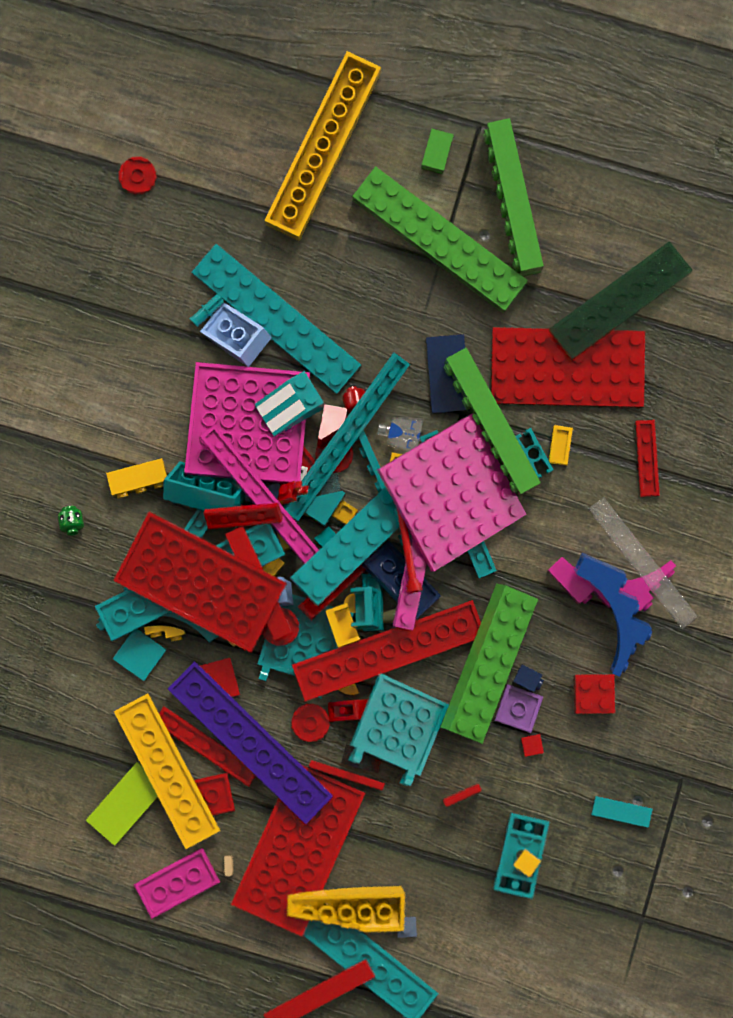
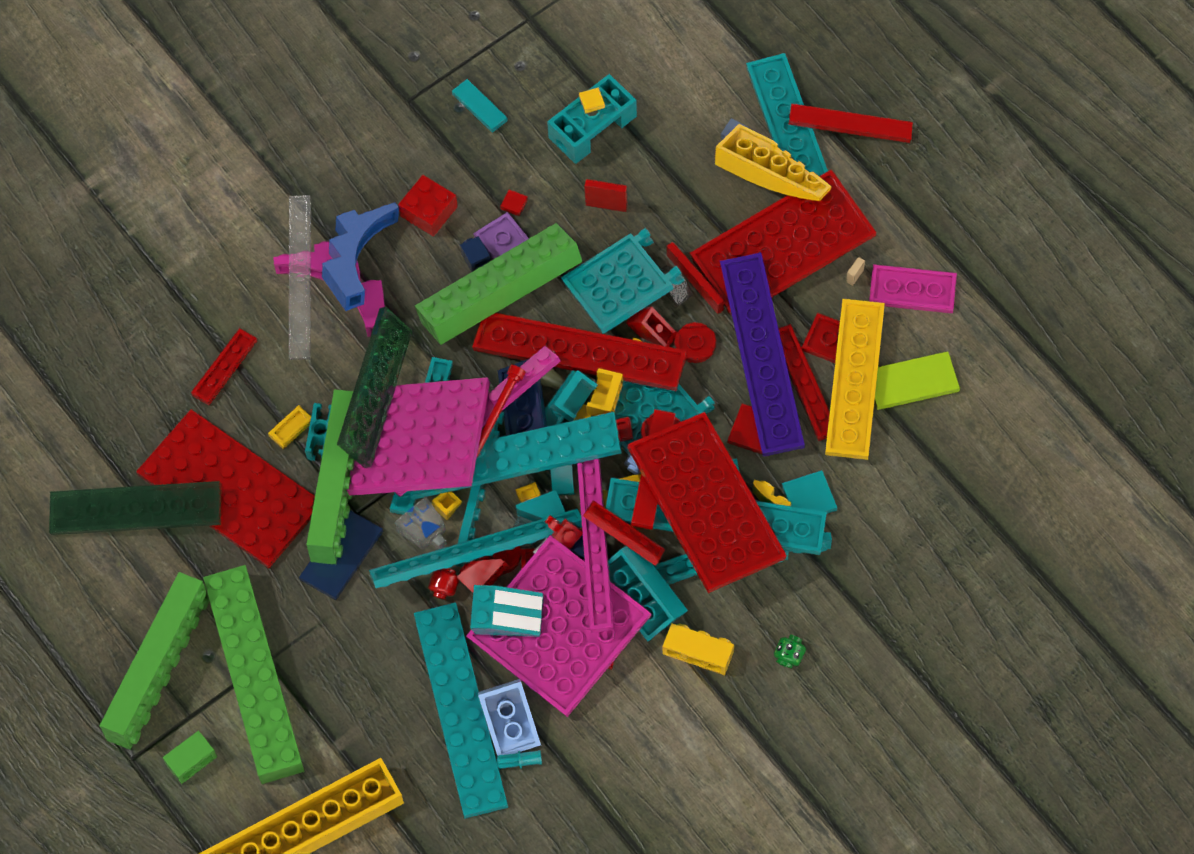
camera: 140 degrees left, 20 degrees down
none -> clear green plate [337,306,412,468]

